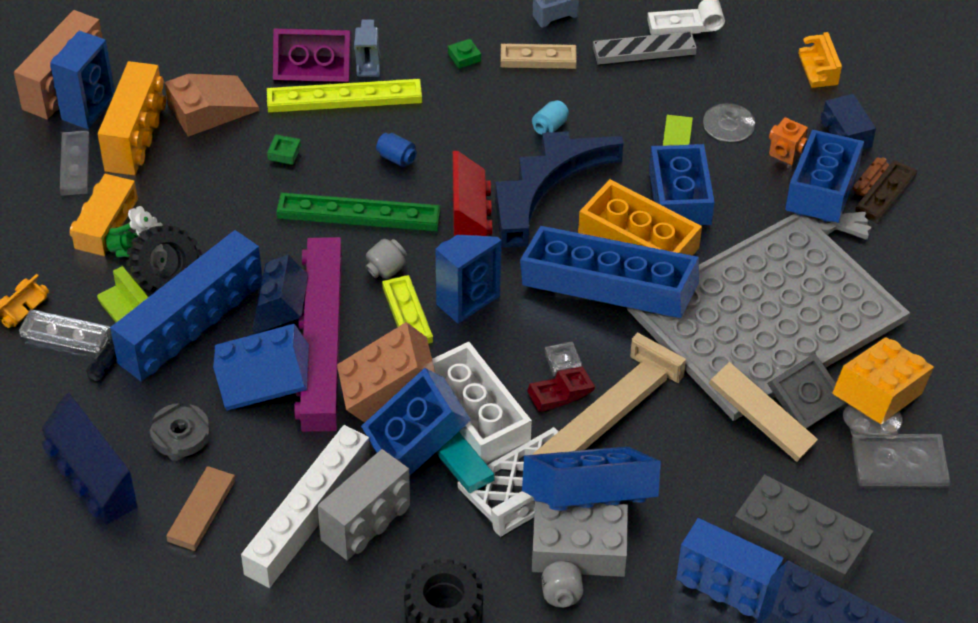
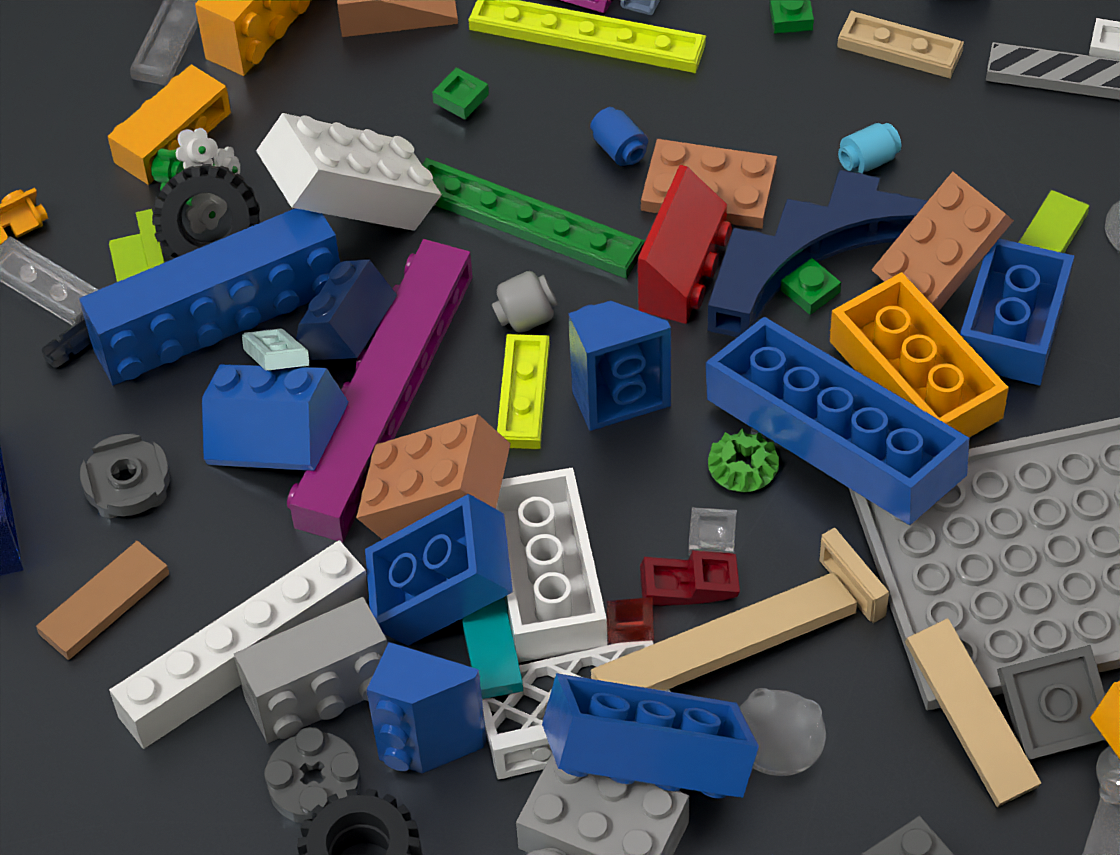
camera: 25 degrees right, 5 degrees up
none -> light aqua tile [242,328,309,371]
none -> white brick [256,113,442,231]
none -> dark grey plate [264,727,360,823]
none -> blue slope [367,642,487,774]
none -> clear red tile [607,598,655,644]
none -> nougat plate [641,139,777,229]
none -> bright green gear [708,428,779,492]
none -> clear dish [739,688,826,776]
none -> green plate [781,258,841,315]
none -> nougat plate [871,171,1014,311]

